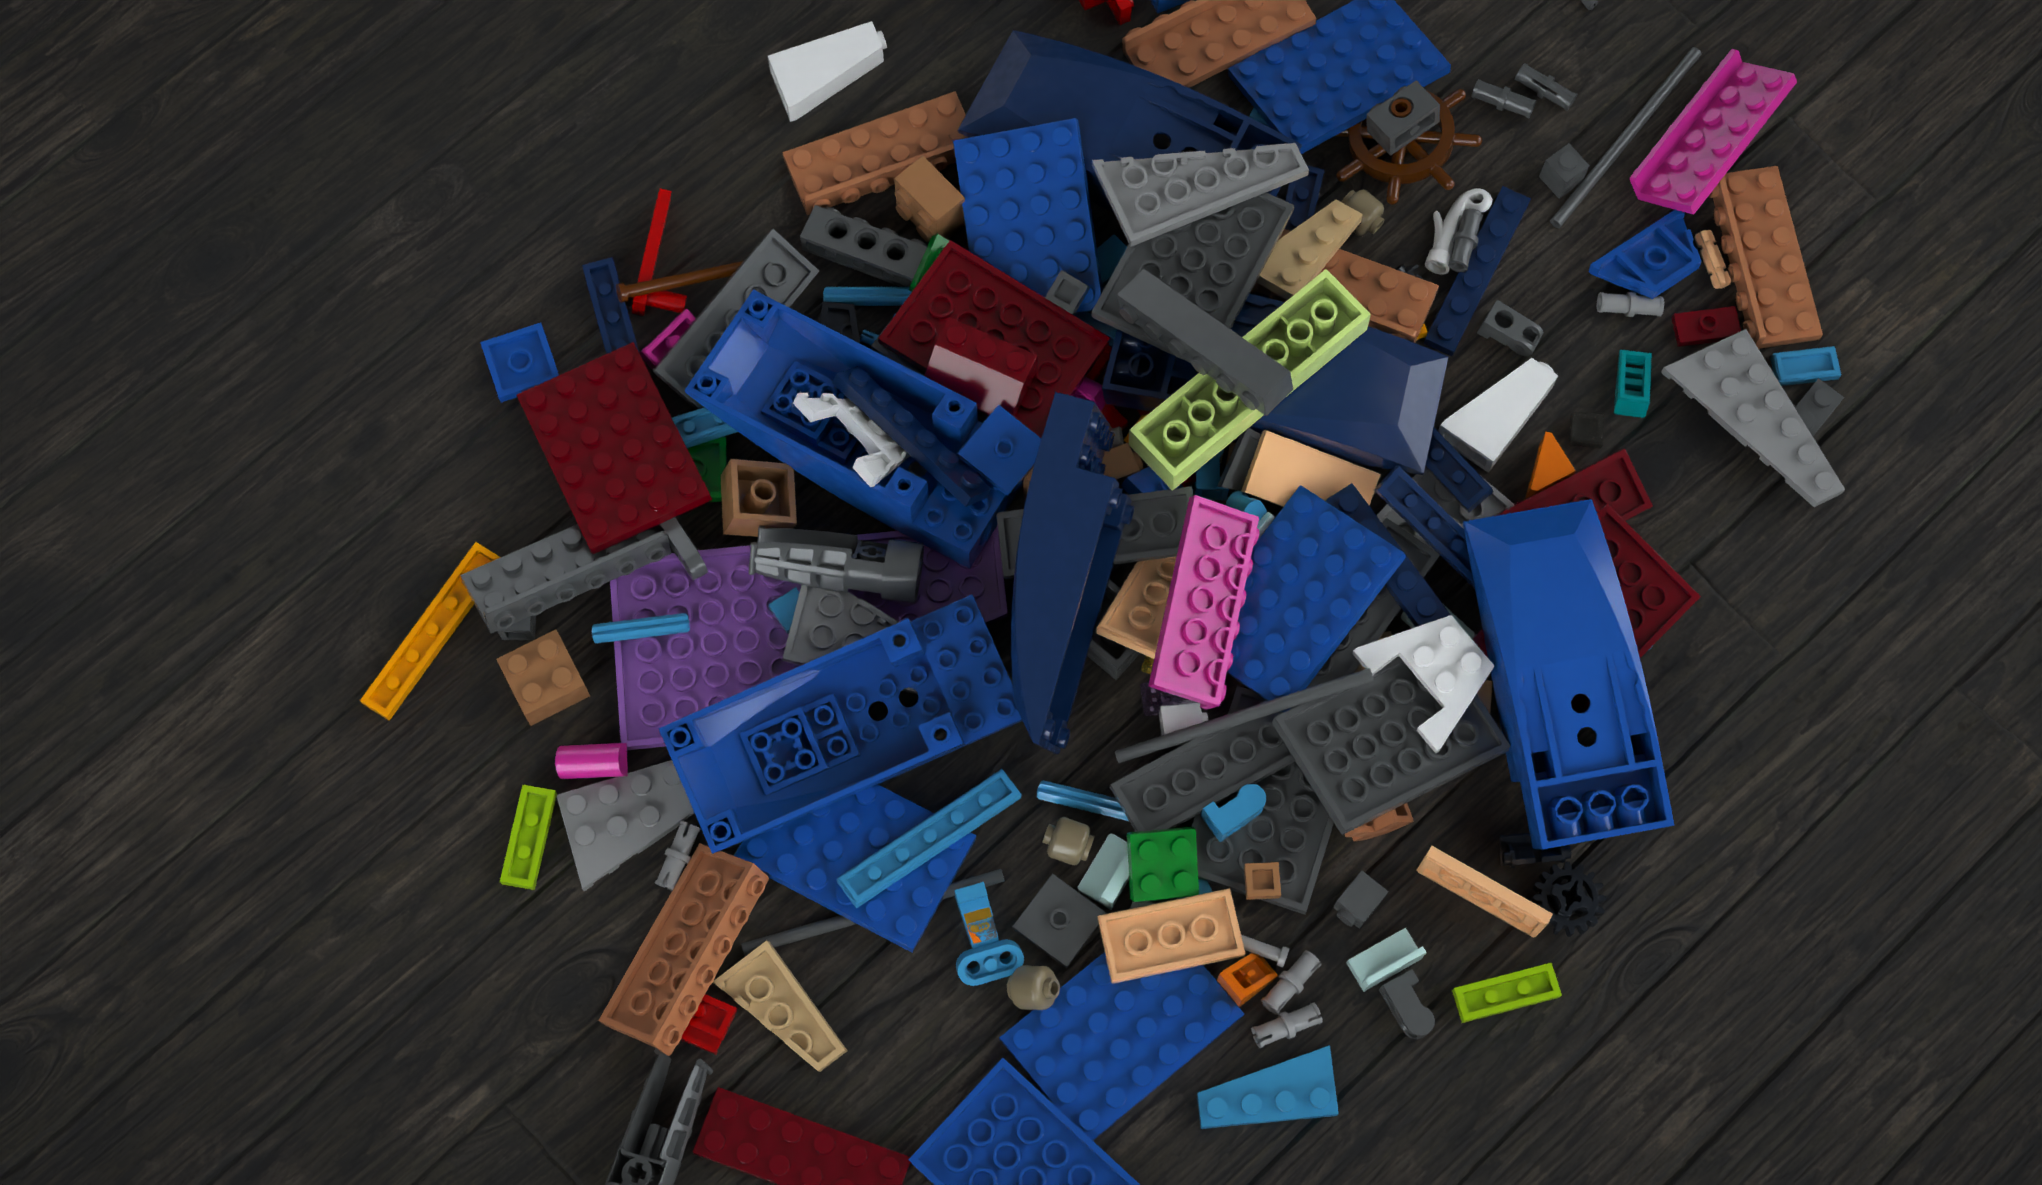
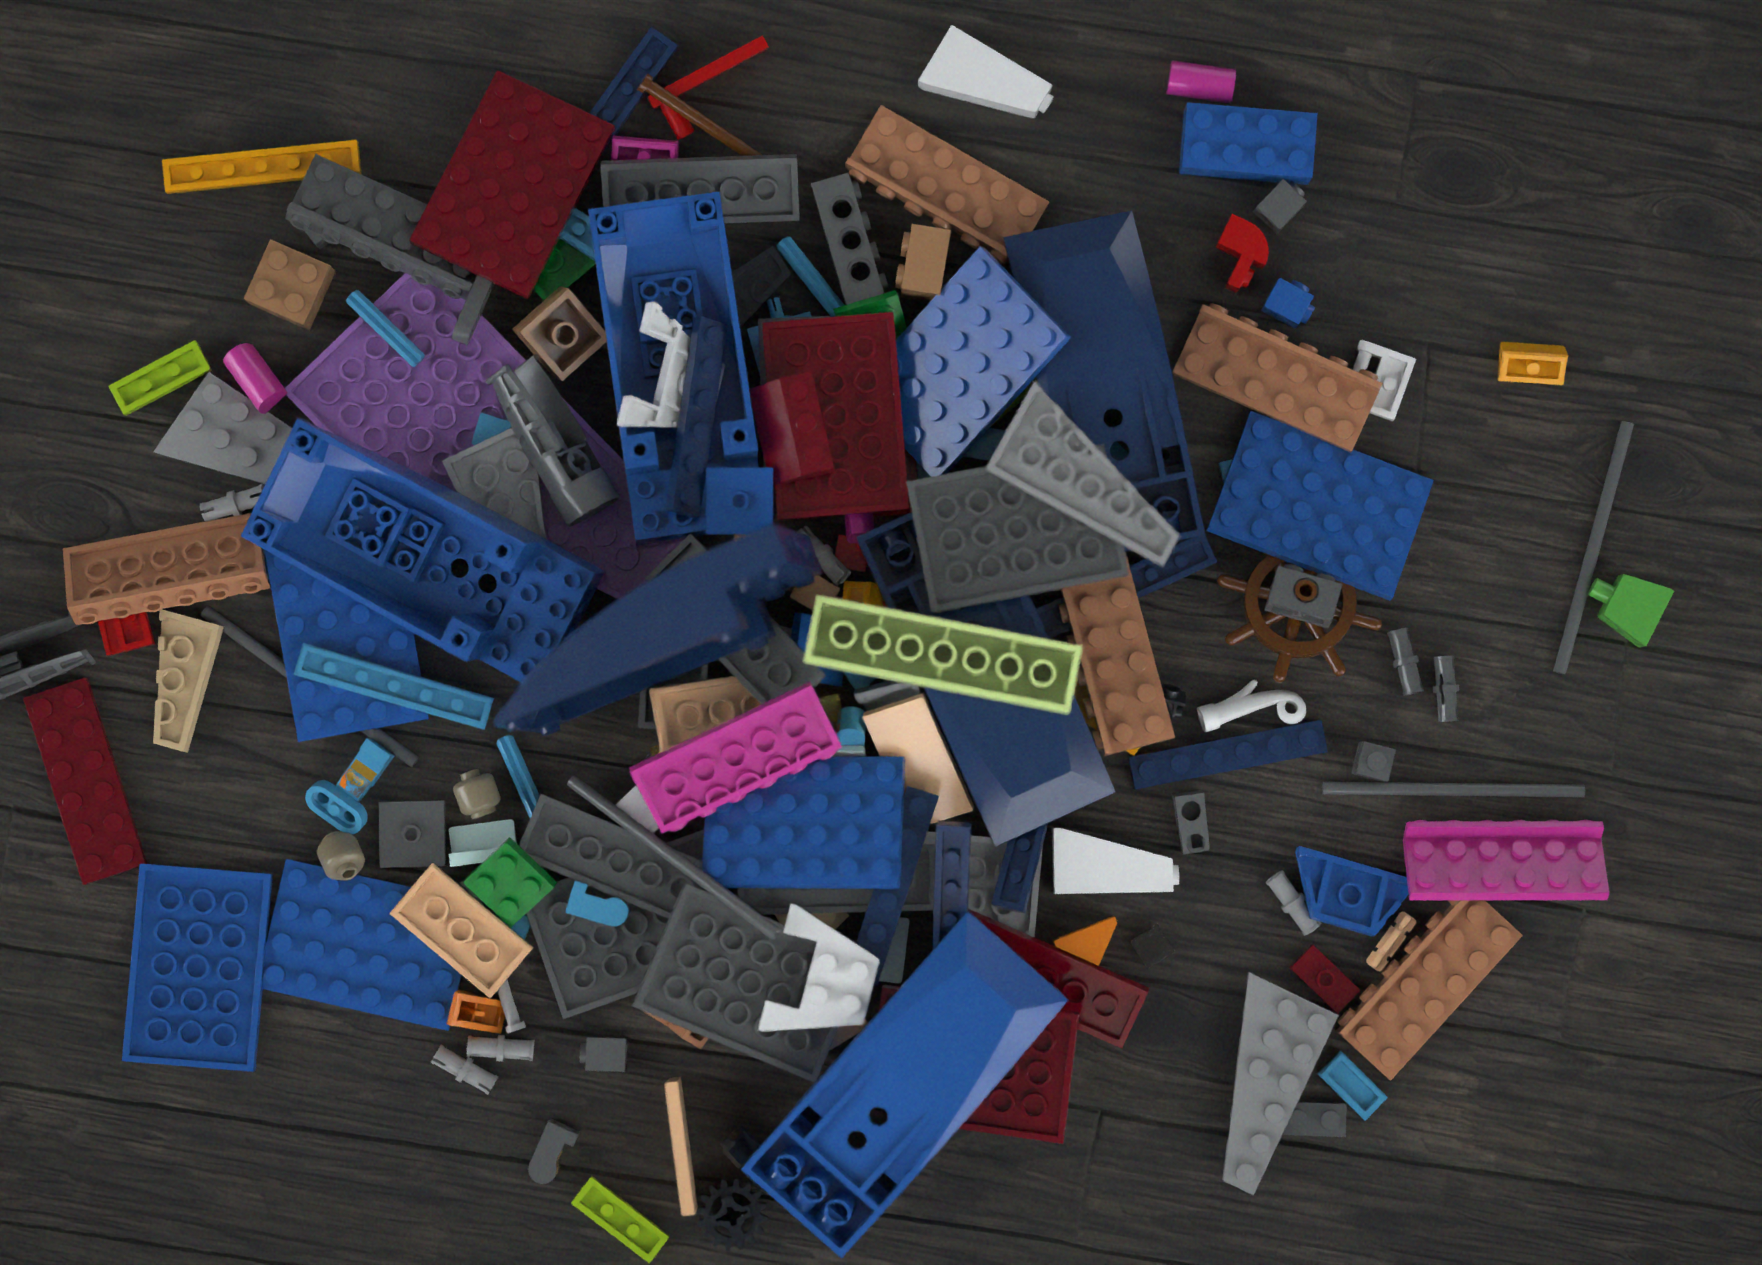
camera: 50 degrees right, 15 degrees up
blue plate [480,322,559,402] -> none
dark grey plate [1045,270,1091,315] -> none
dark grey brick [1117,269,1293,416] -> none
dark azure wing [1197,1045,1339,1129] -> none
medium nougat plate [1244,862,1281,900] -> none
tan wing [1256,200,1363,300] -> none
dark tan head [1341,189,1385,236] -> none
light aqua panel [1346,928,1427,992] -> none
dark grey pin [1448,209,1483,272] -> none
teal slope [1614,350,1652,418] -> none

